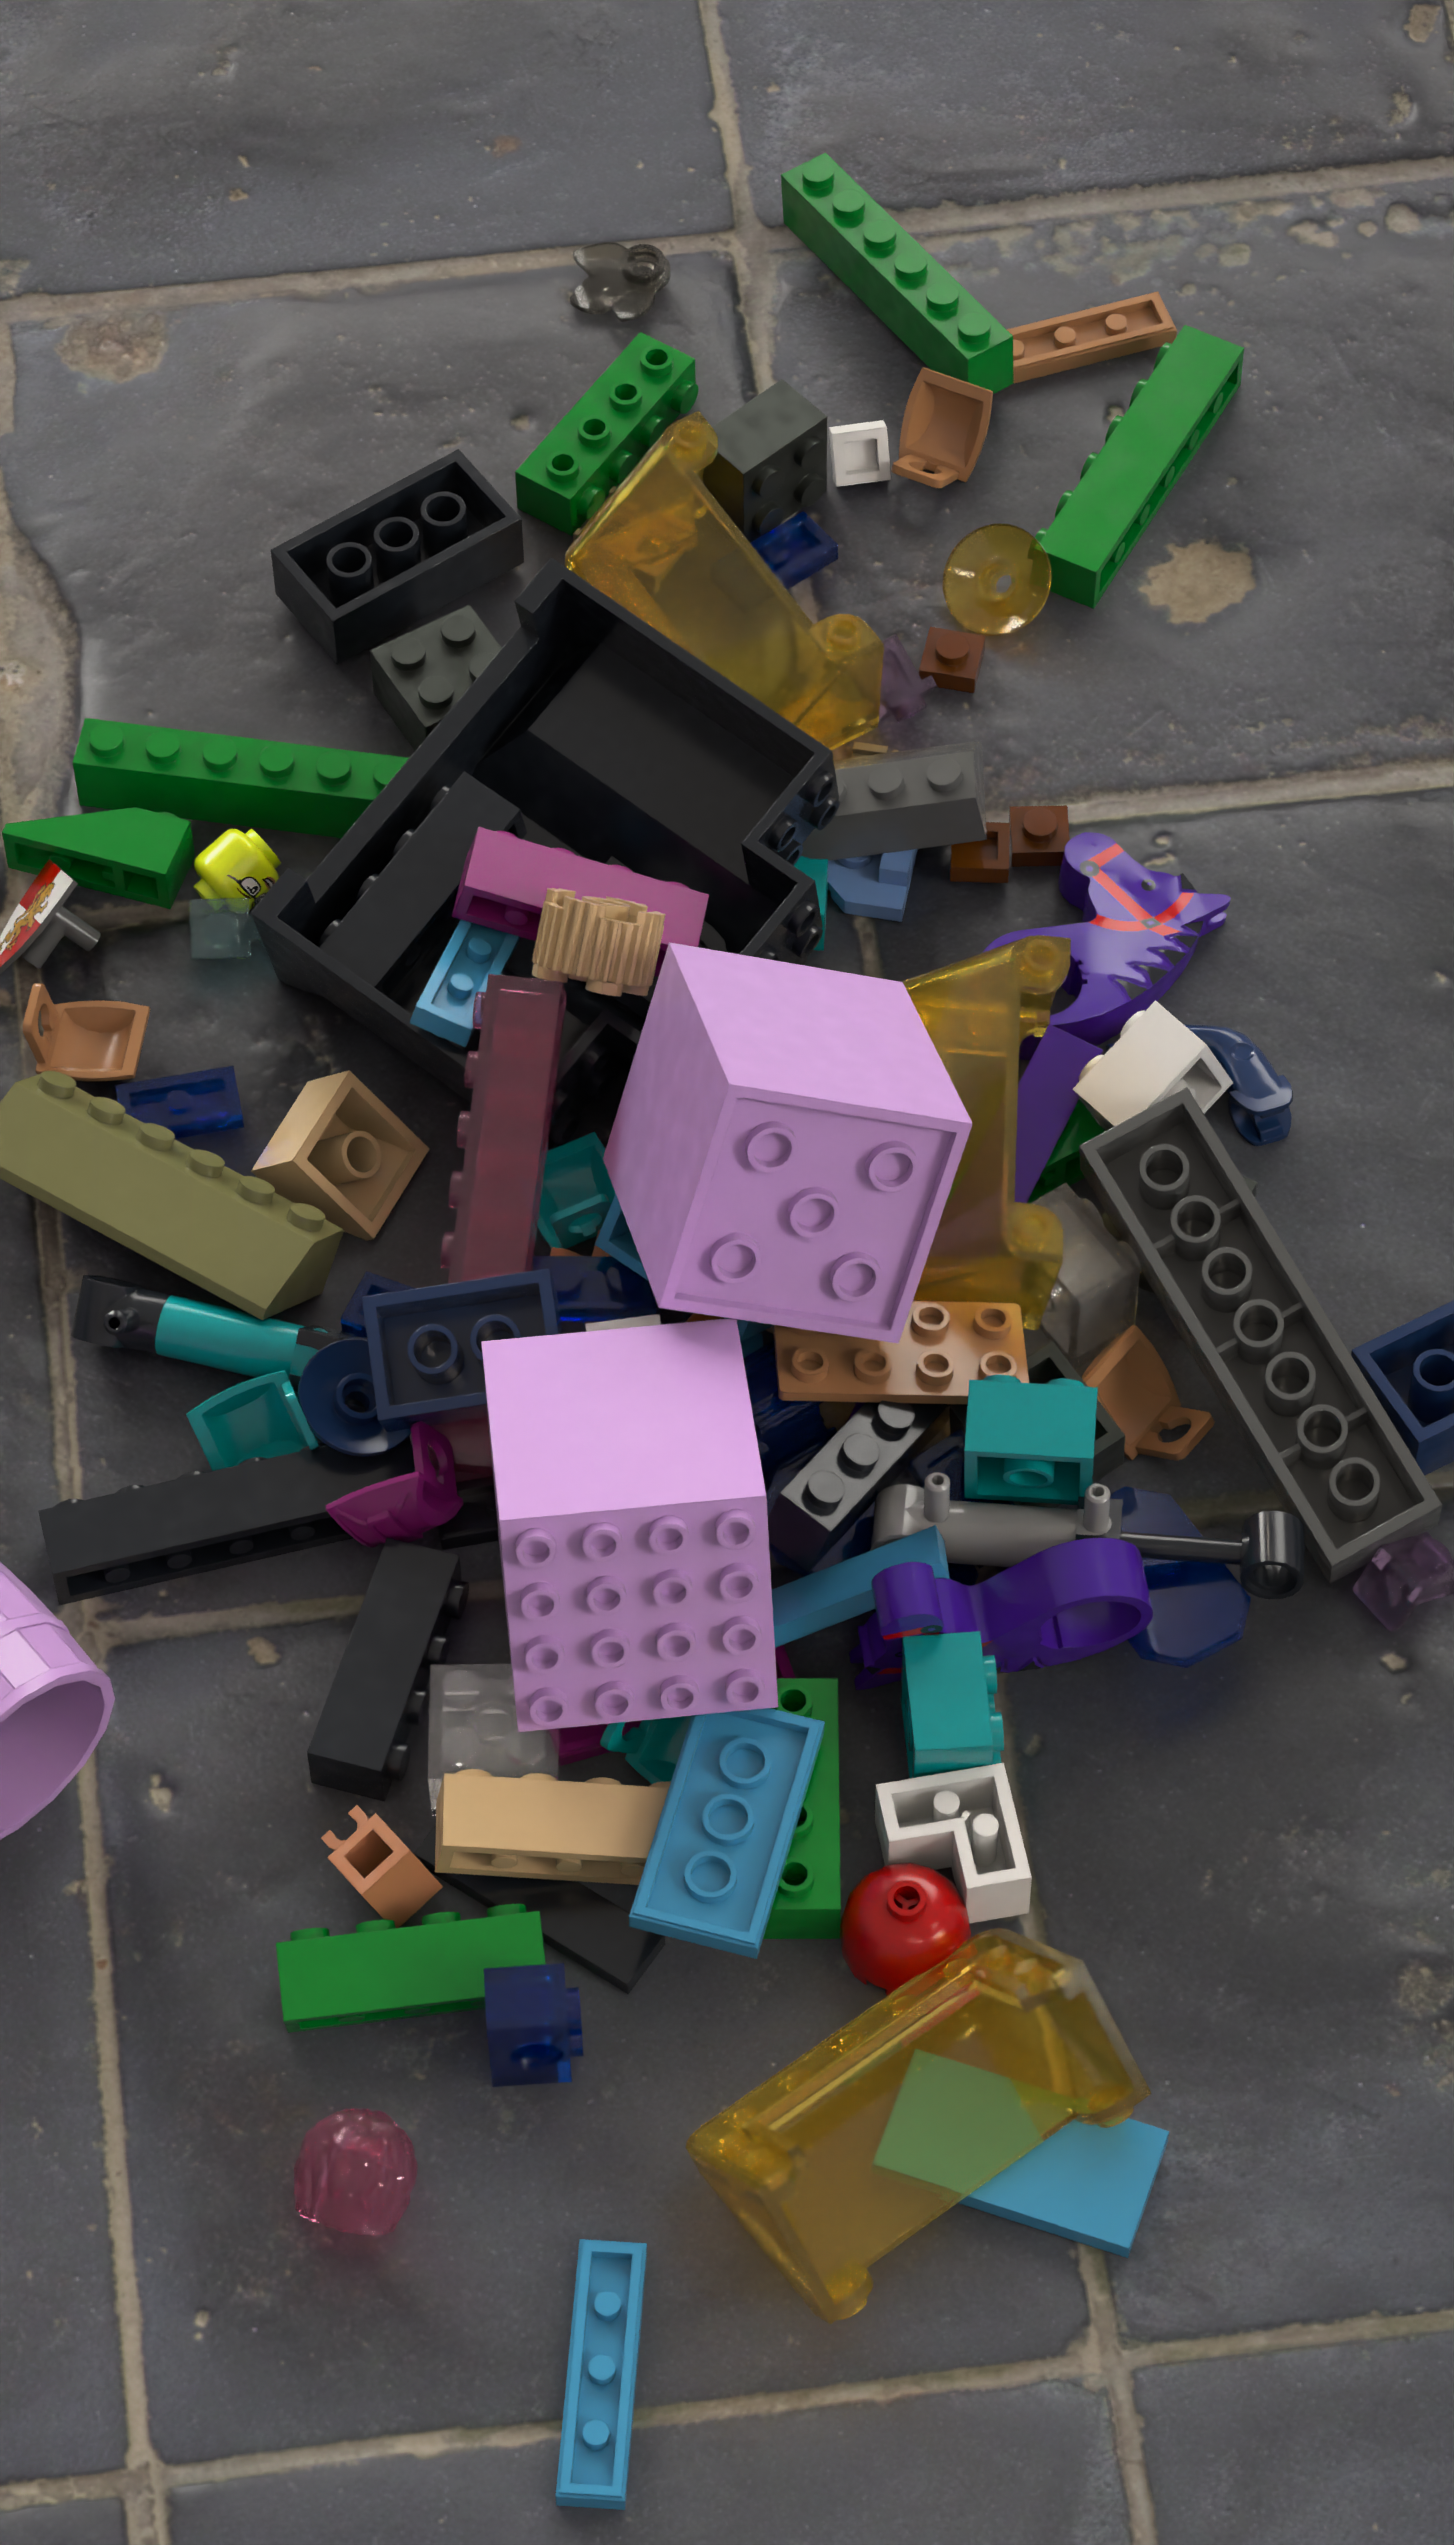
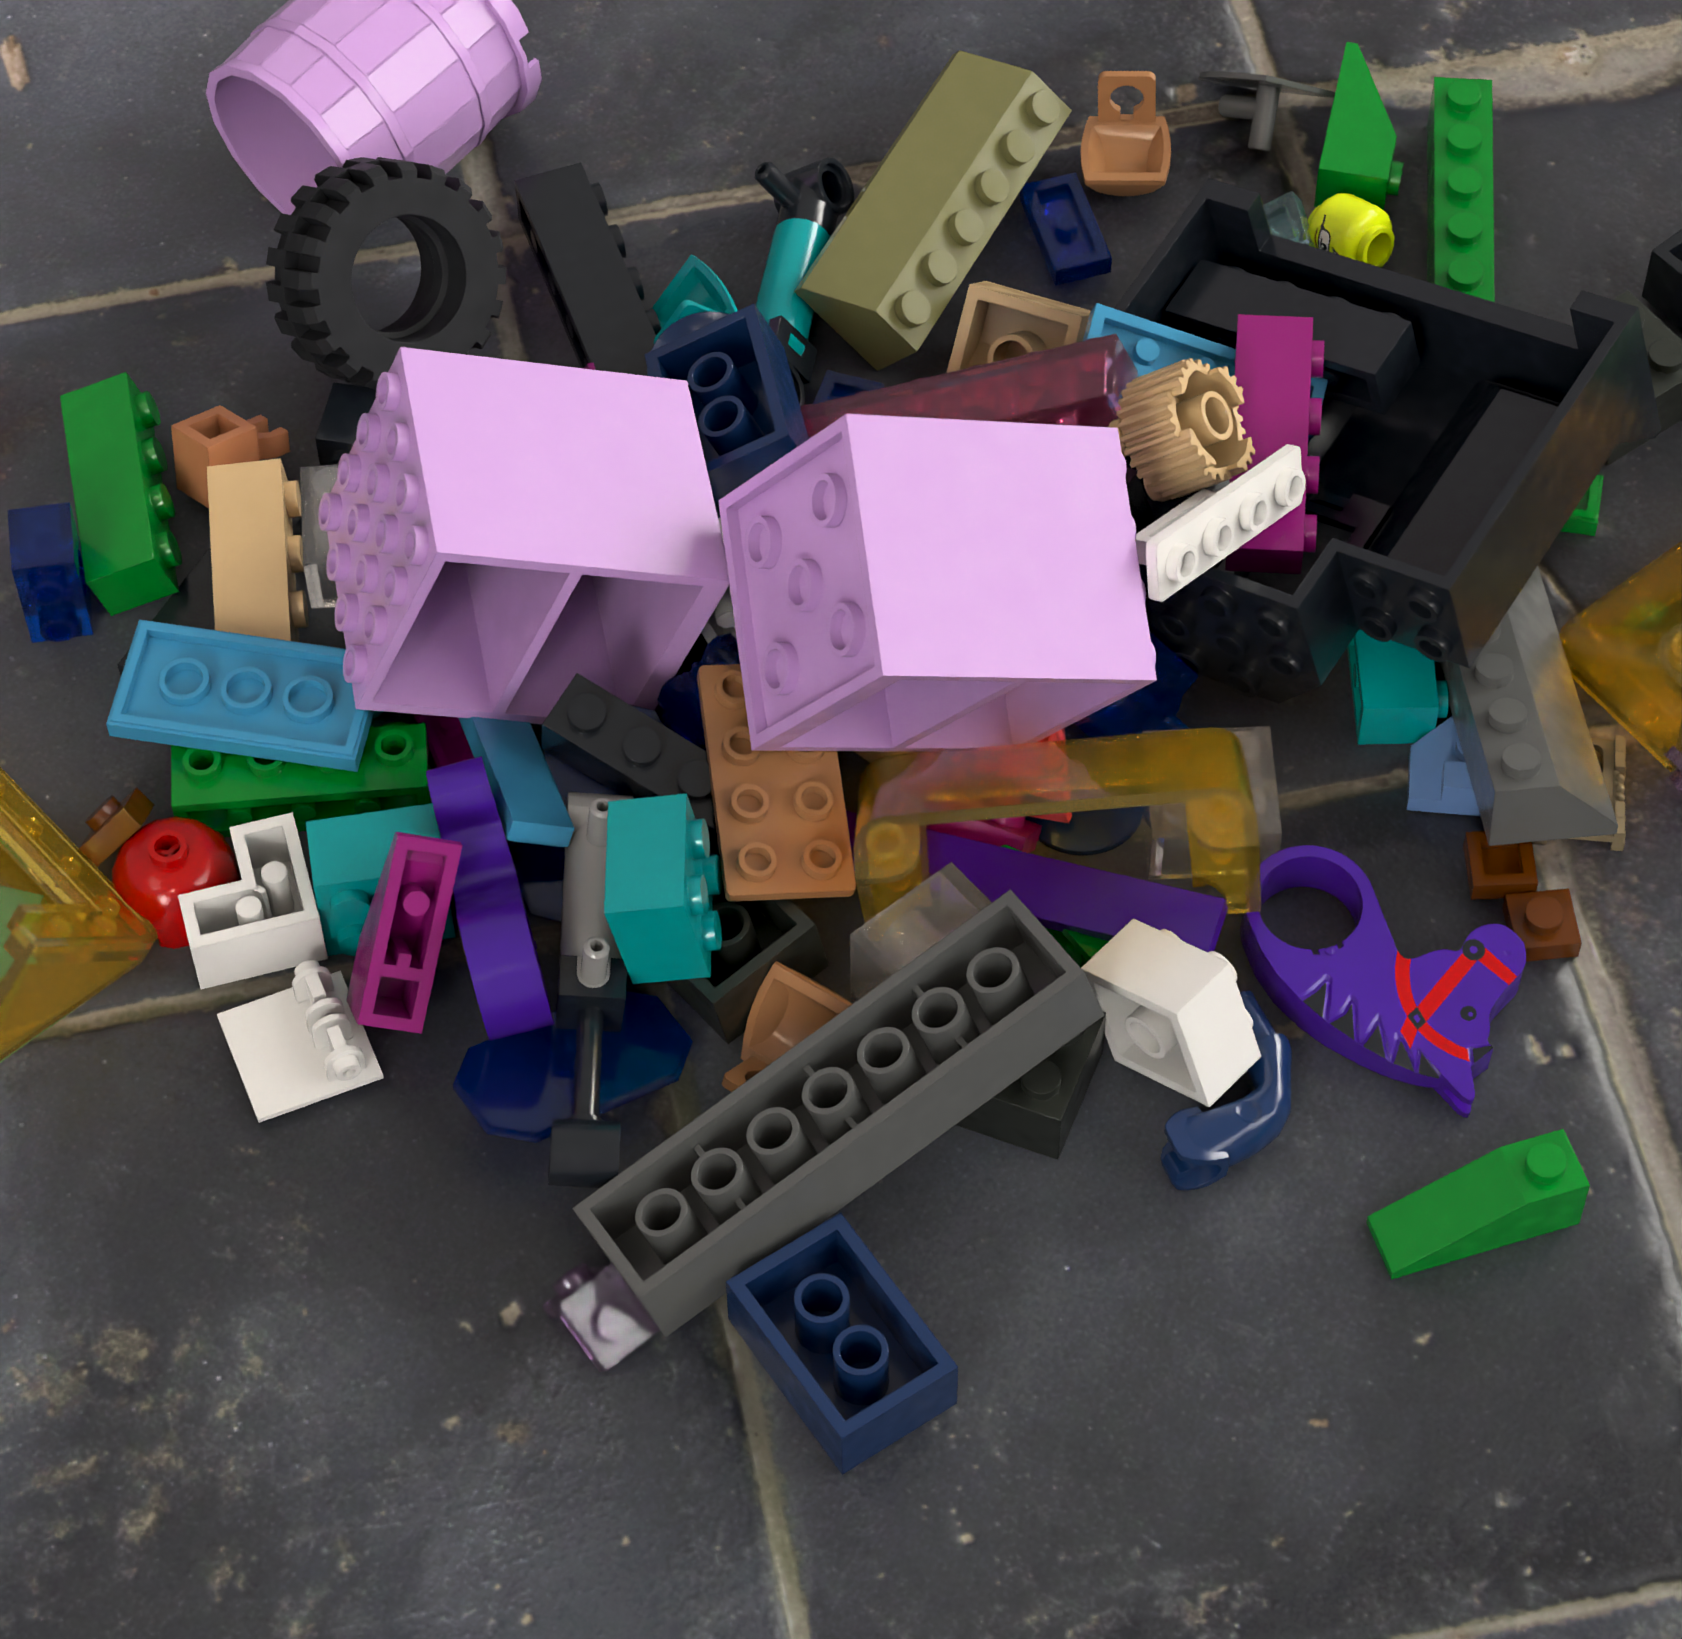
camera: 85 degrees right, 0 degrees up
none -> reddish brown plate [79,787,155,867]
none -> white hinge [217,960,384,1123]
none -> black tyre [266,157,506,389]
none -> magenta slope [346,832,463,1034]
none -> white bracket [1135,444,1306,602]
none -> green slope [1366,1129,1590,1280]

